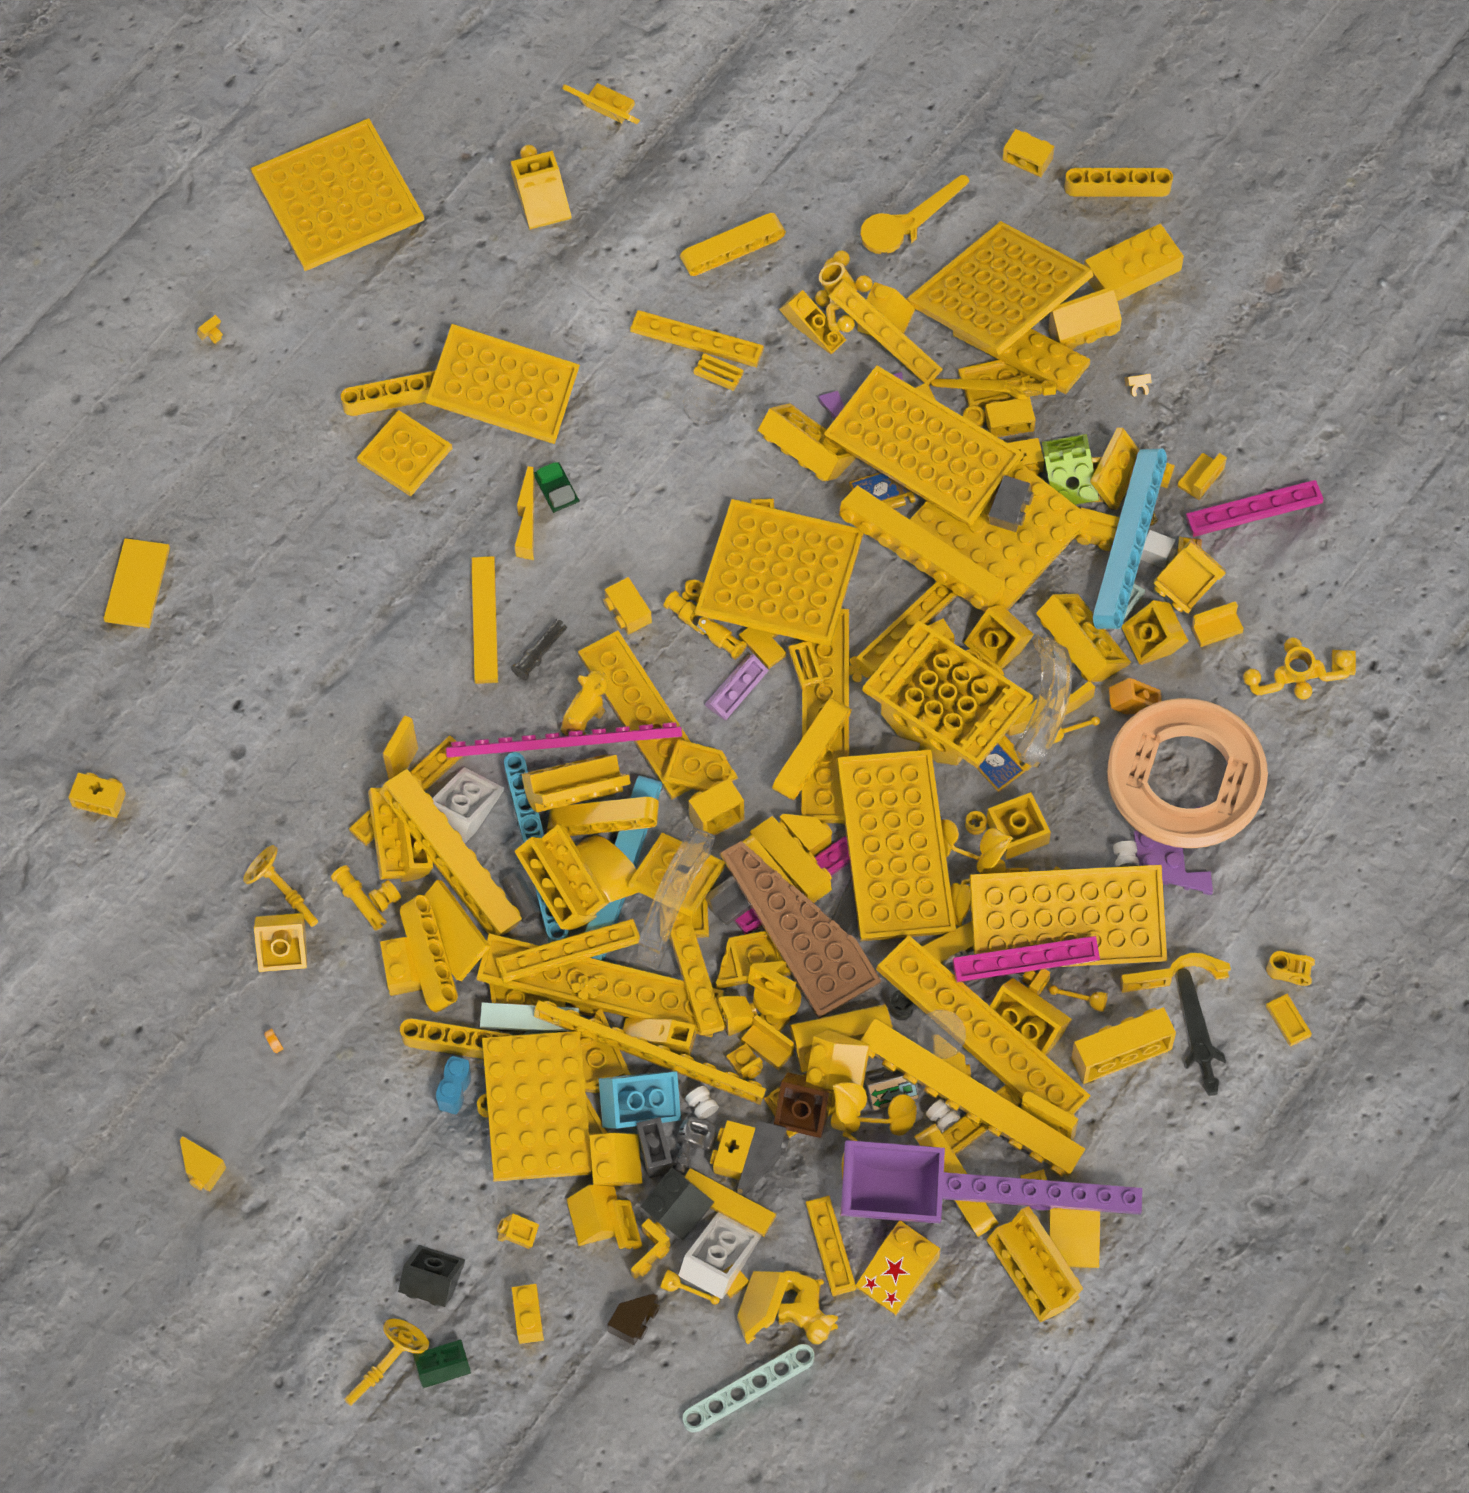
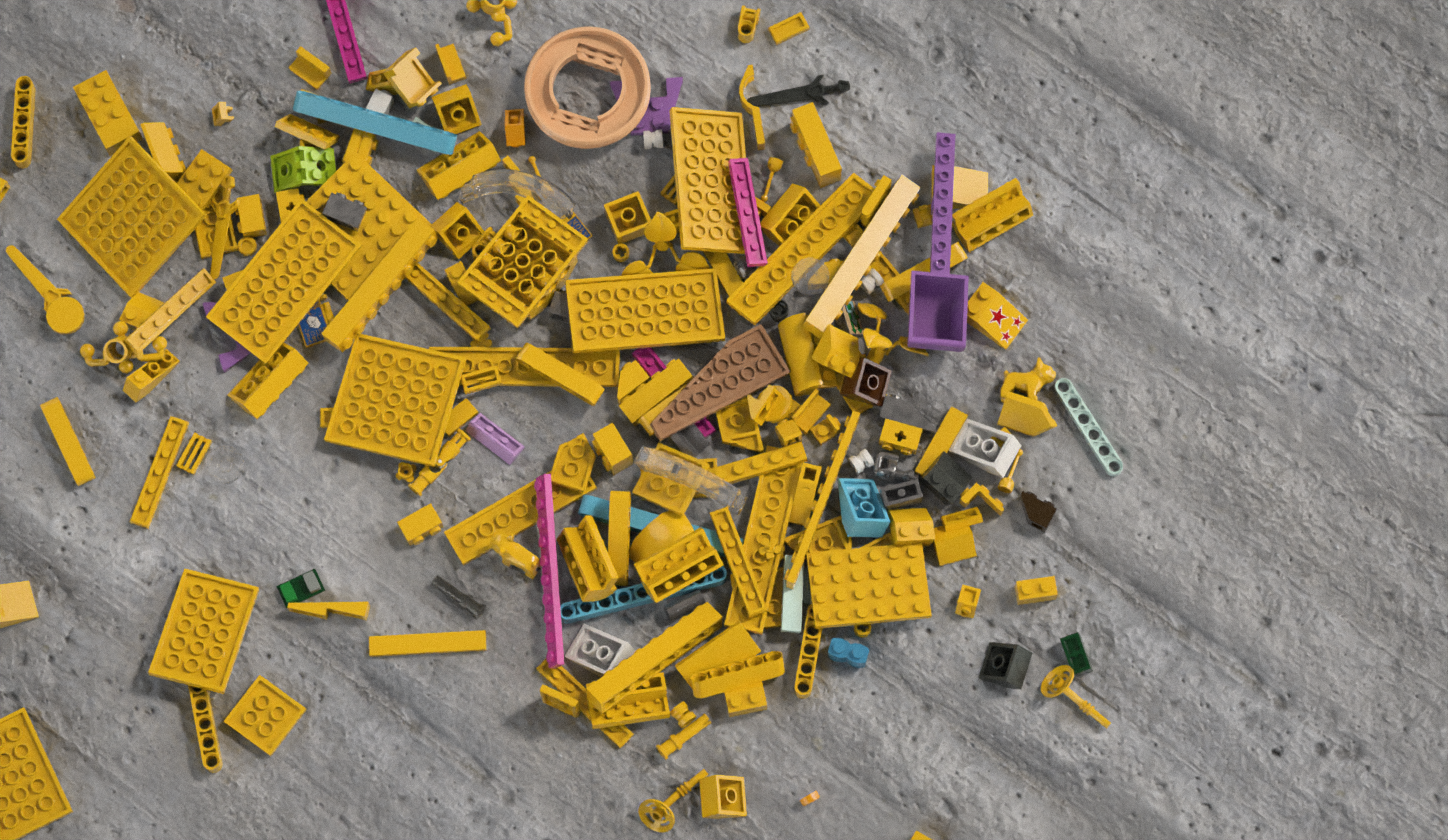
camera: 90 degrees left, 10 degrees up
yellow tile [806,1195,856,1296] -> none

